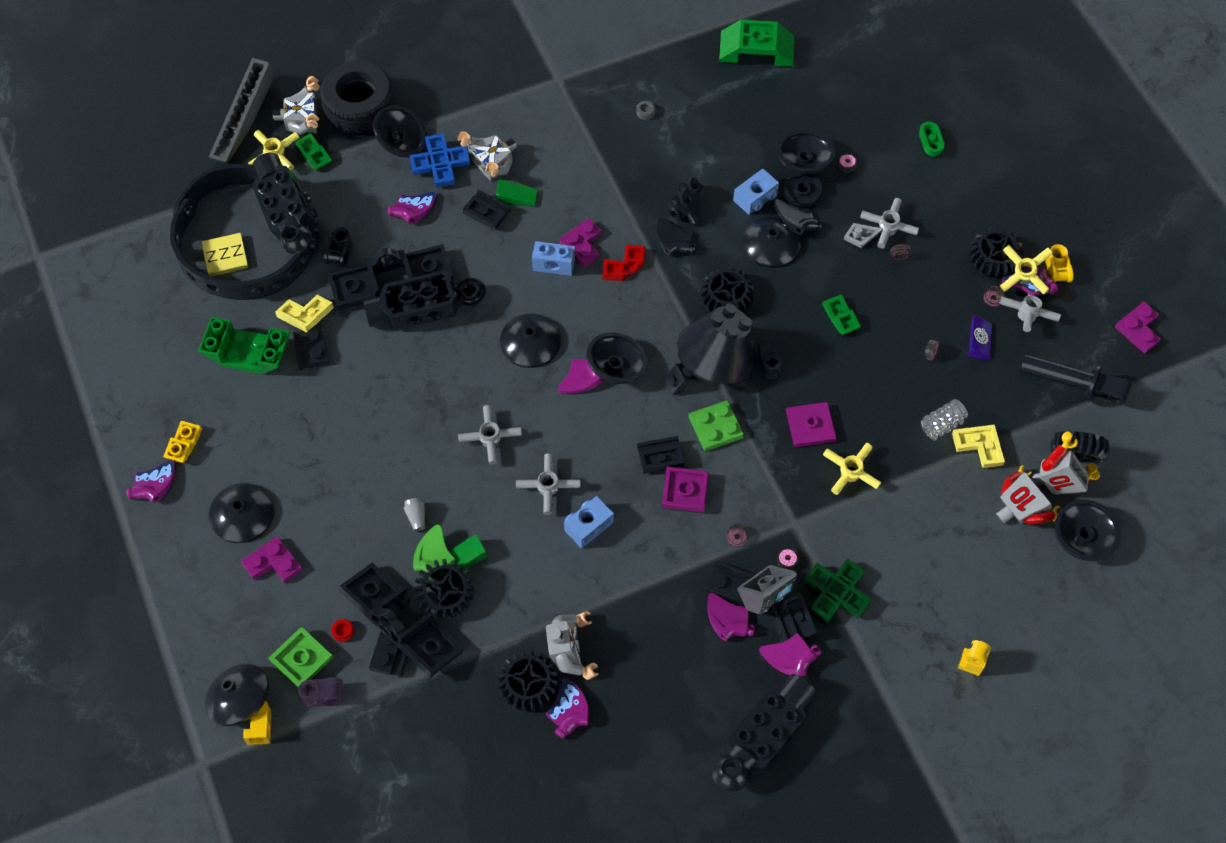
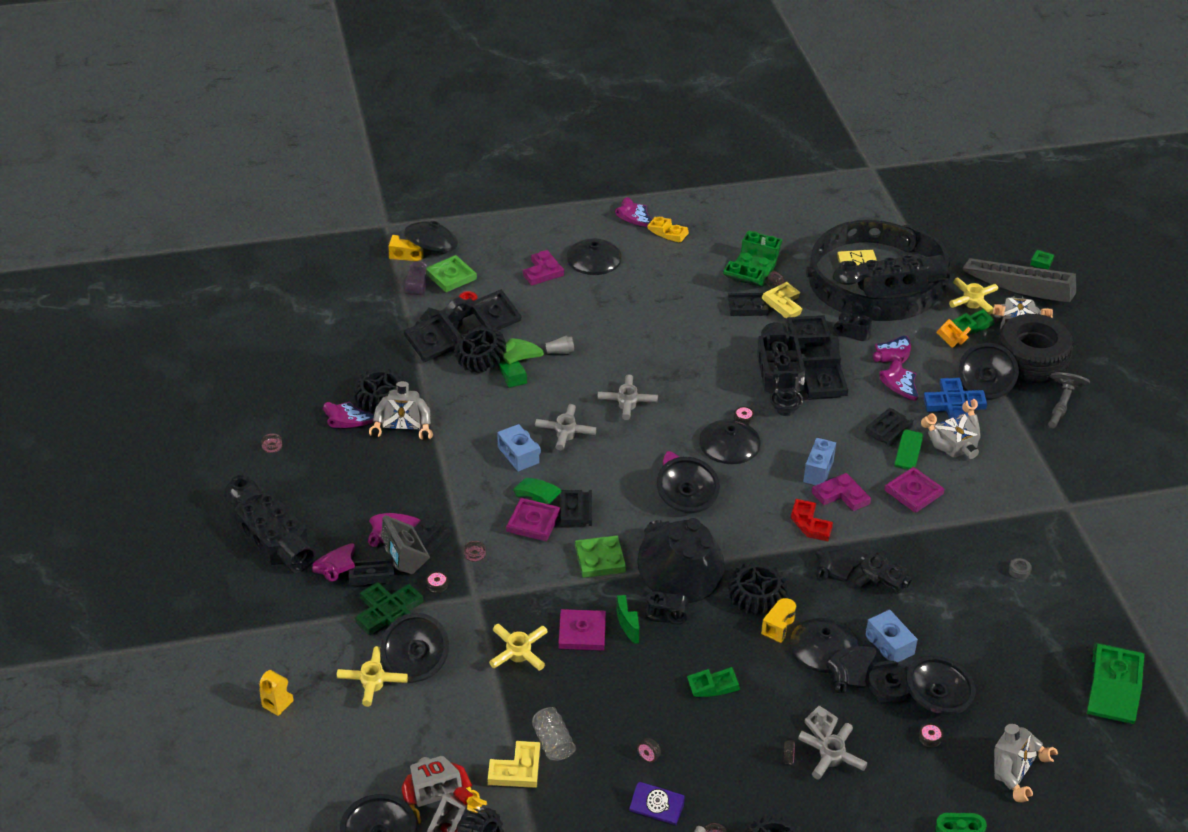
camera: 100 degrees right, 20 degrees down
none -> clear smoke tile [261,434,283,453]
none -> light yellow bar [337,646,408,707]
none -> black dish [380,613,449,682]
none -> green slope [513,478,561,504]
none -> green slope [616,595,639,644]
none -> tile [734,406,754,425]
none -> yellow leg [761,598,796,643]
none -> clear smoke tile [765,271,785,289]
none -> magenta arm [873,335,911,364]
none -> magenta plate [884,467,945,513]
none -> light orange bracket [936,319,971,348]
none -> light grey torso [994,724,1058,802]
none -> green tile [1030,250,1054,270]
none -> dark grey dish [1048,372,1090,429]

